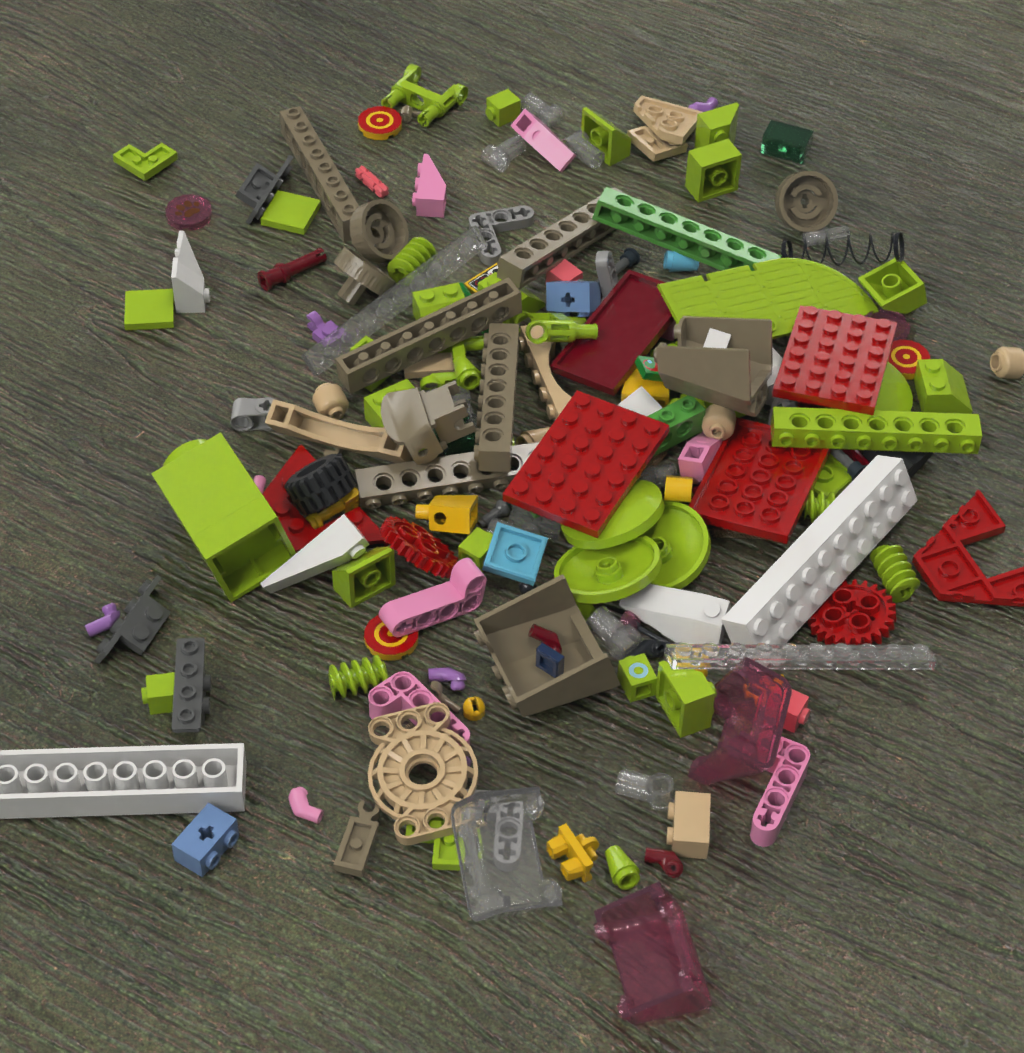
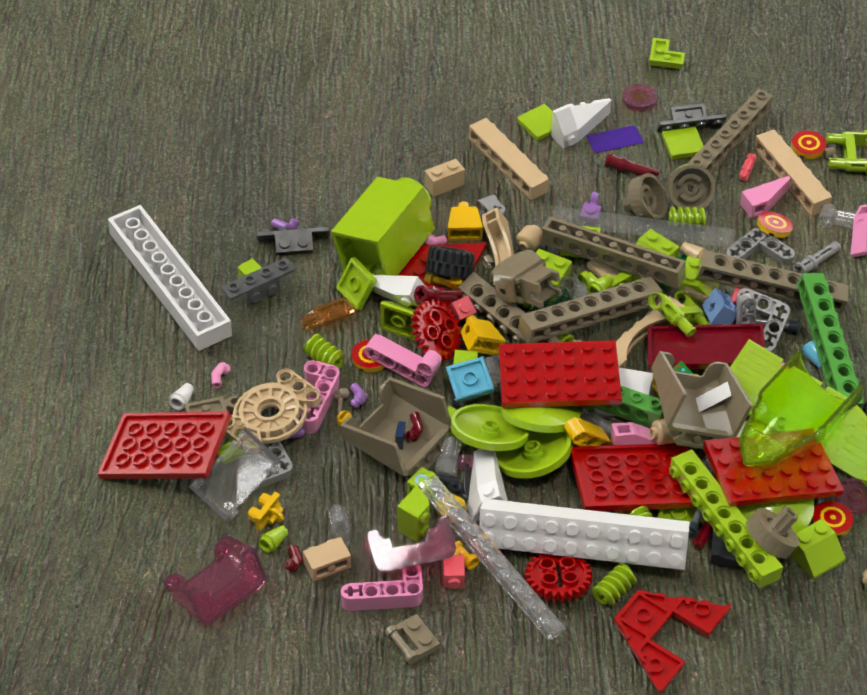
camera: 60 degrees right, 0 degrees up
medium blue brick [171,803,239,877] -> none
none -> red plate [98,411,232,479]
none -> white cone [169,383,194,410]
none -> clear orange hinge [301,297,354,329]
none -> lime tile [336,257,377,310]
none -> dark tan plate [385,614,440,664]
none -> dark red pin [414,285,463,302]
none -> tan brick [424,159,465,197]
none -> coral brick [446,296,476,322]
none -> yellow torso [447,202,483,241]
none -> tan brick [469,118,549,200]
none -> dark purple sticker [586,125,644,153]
none -> tan piece [679,286,709,302]
none -> tan cone [680,242,706,259]
none -> light grey beam [736,288,790,352]
none -> clear neon green windscreen [739,351,863,469]
none -> dark tan piece [746,506,799,559]
none -> tan brick [754,129,832,216]
none -> tile [757,212,793,238]
none -> light grey pin [793,241,841,274]

